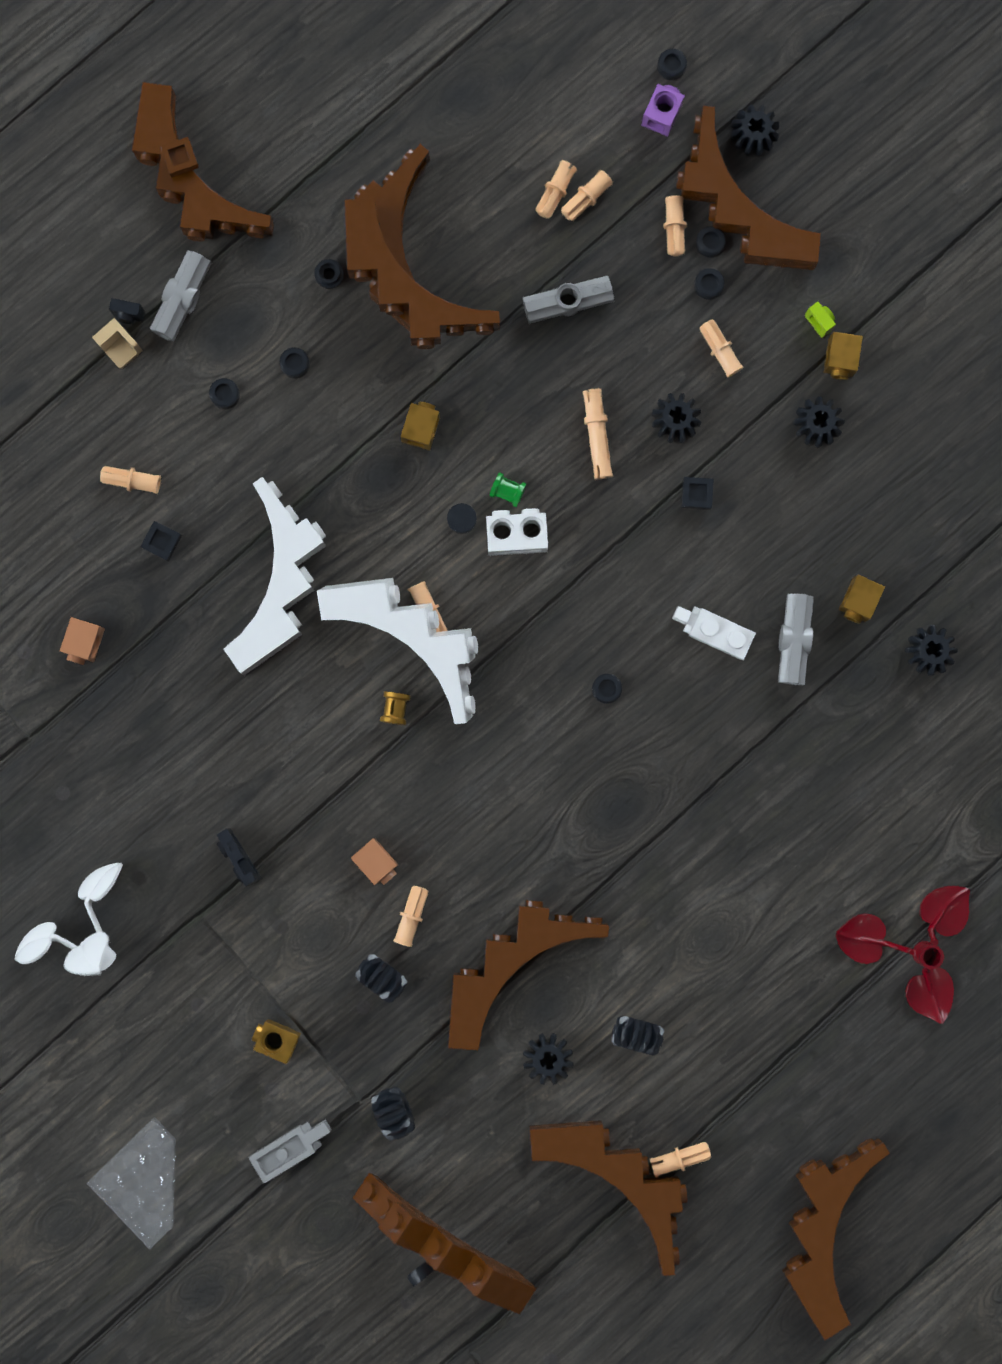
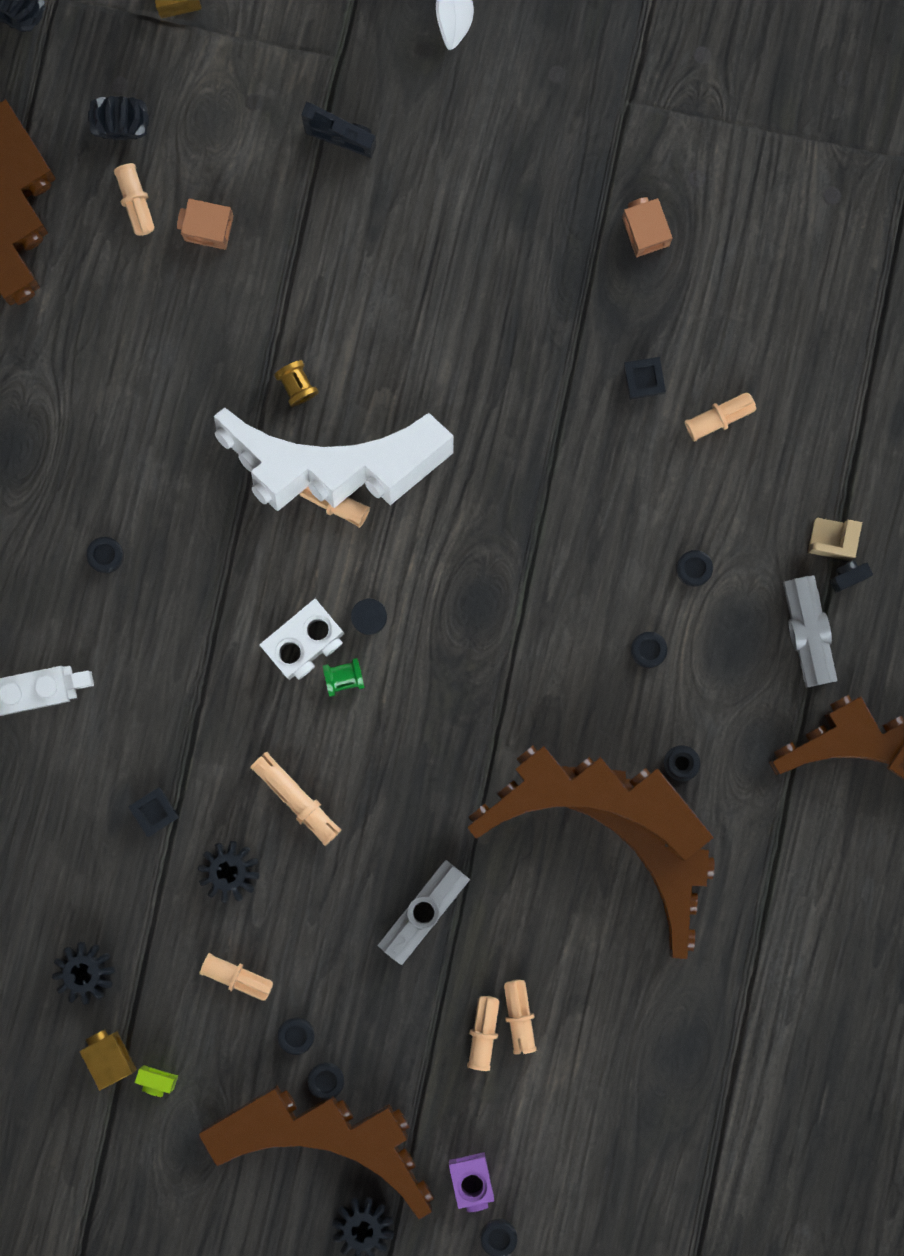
camera: 150 degrees right, 0 degrees up
white arch [224,477,326,675] -> none
pearl gold brick [401,401,440,451] -> none
light nougat axle [664,195,687,256] -> none

